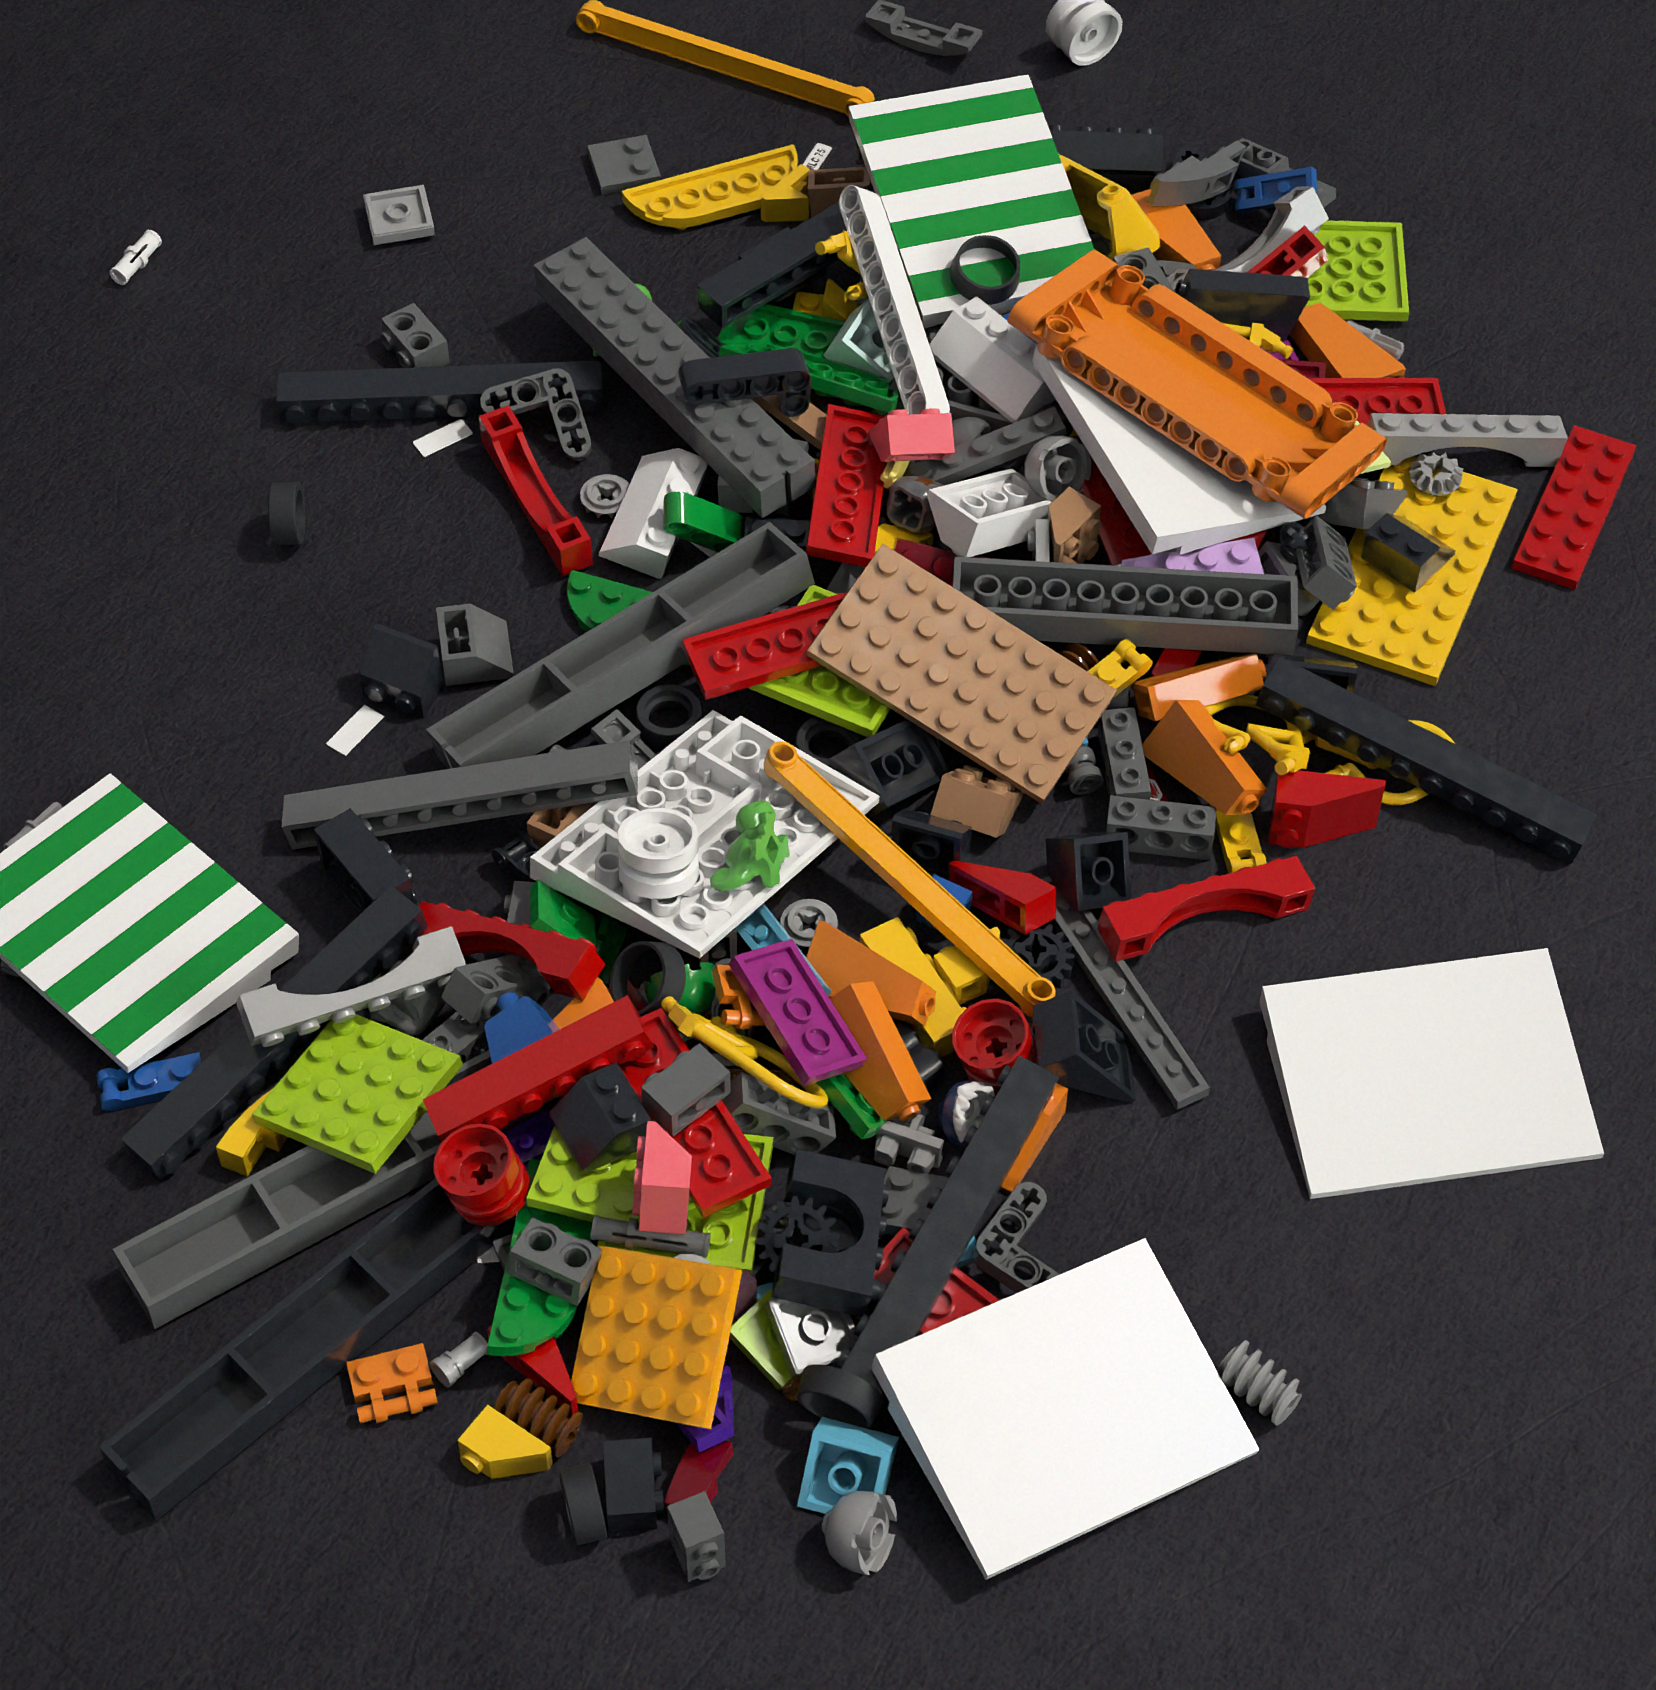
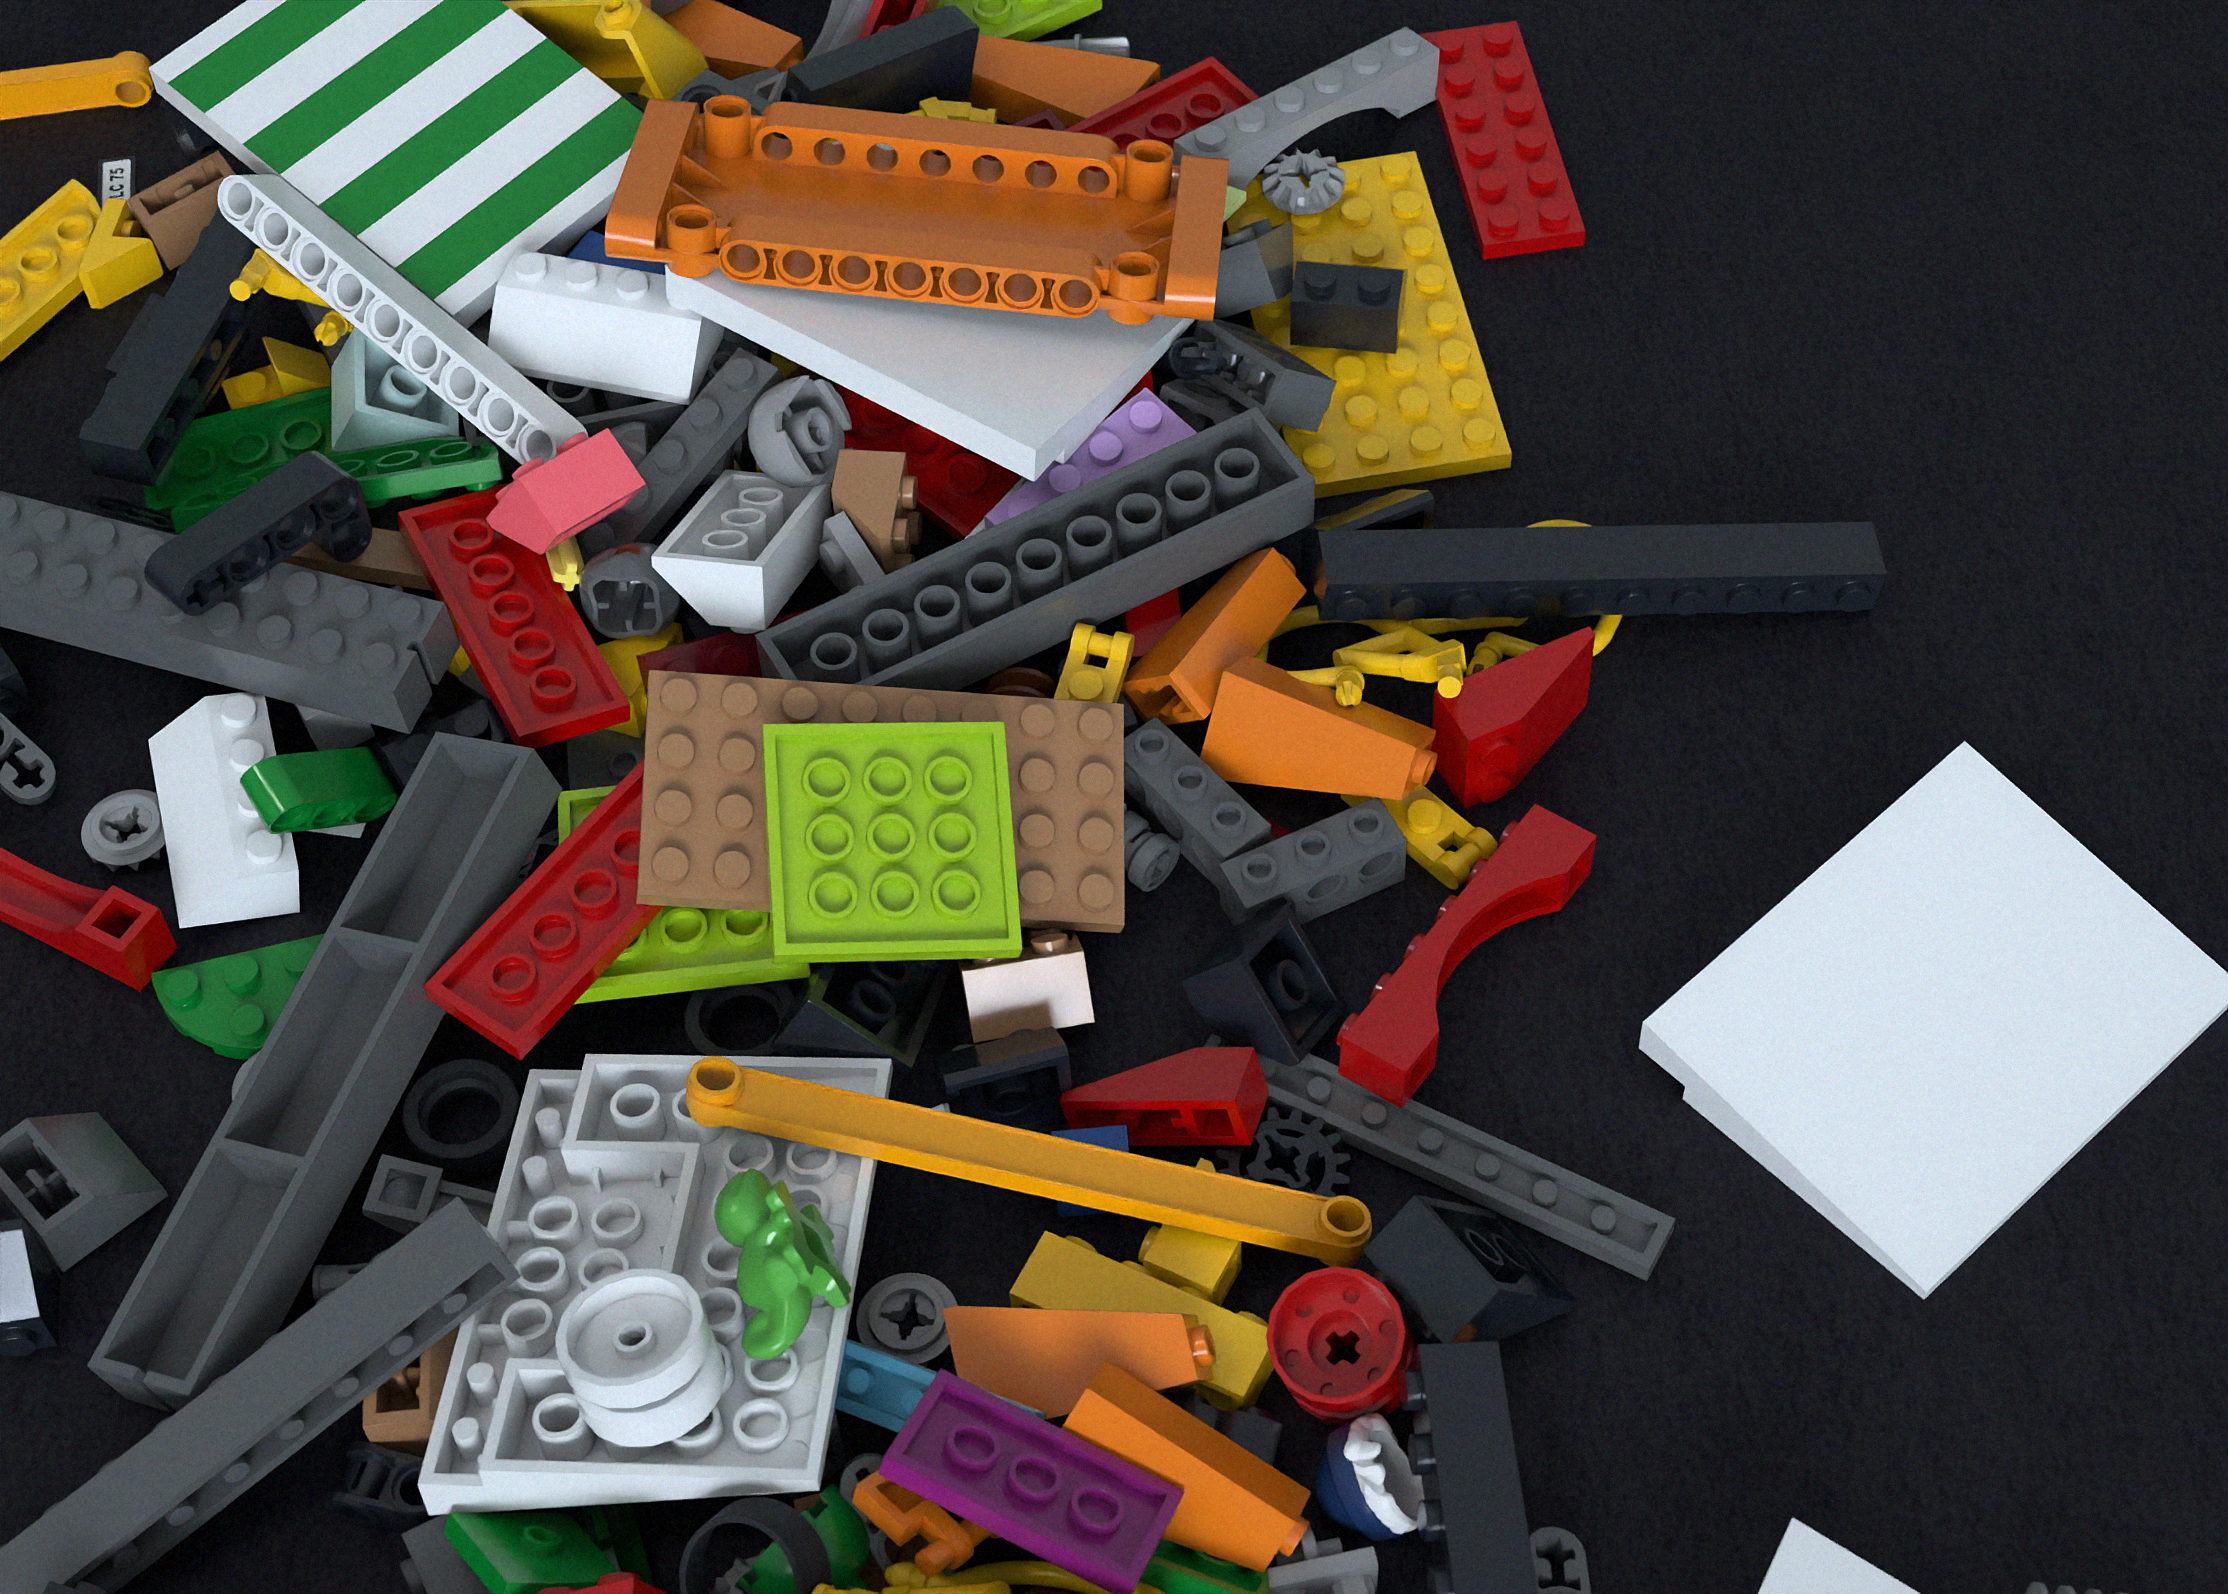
camera: 30 degrees left, 0 degrees up
black tyre [950,235,1020,305] -> none
none -> lime plate [761,722,1022,963]

